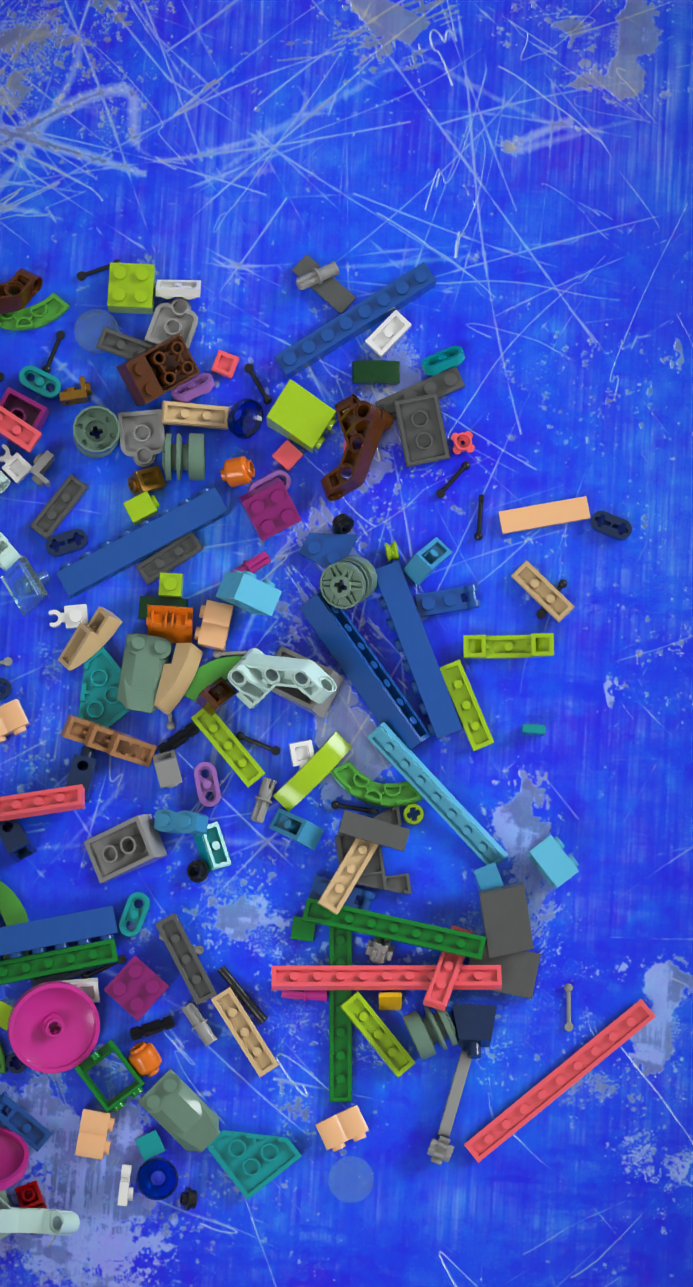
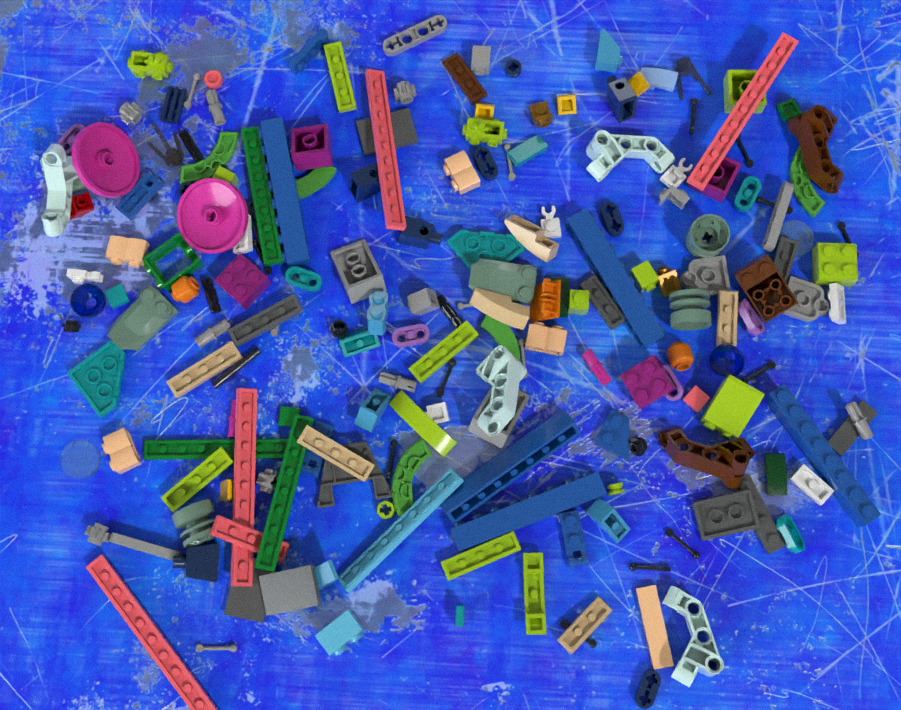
camera: 100 degrees right, 5 degrees down
clear light blue tile [1,556,50,616] -> none
dark grey tile [30,474,89,540] -> none
pearl gold bracket [59,376,92,406] -> none
medium nougat slope [61,714,157,767] -> none
reddish brown slope [196,677,237,717] -> none
coral tile [211,350,240,379] -> none
medium azure brick [216,570,282,616] -> none
sand green wheel [320,555,377,609] -> none
dark grey tile [337,810,410,852] -> none
coral plate [451,431,475,455] -> none
none -> light aqua connector [662,586,724,687]
none -> light grey beam [761,181,794,252]

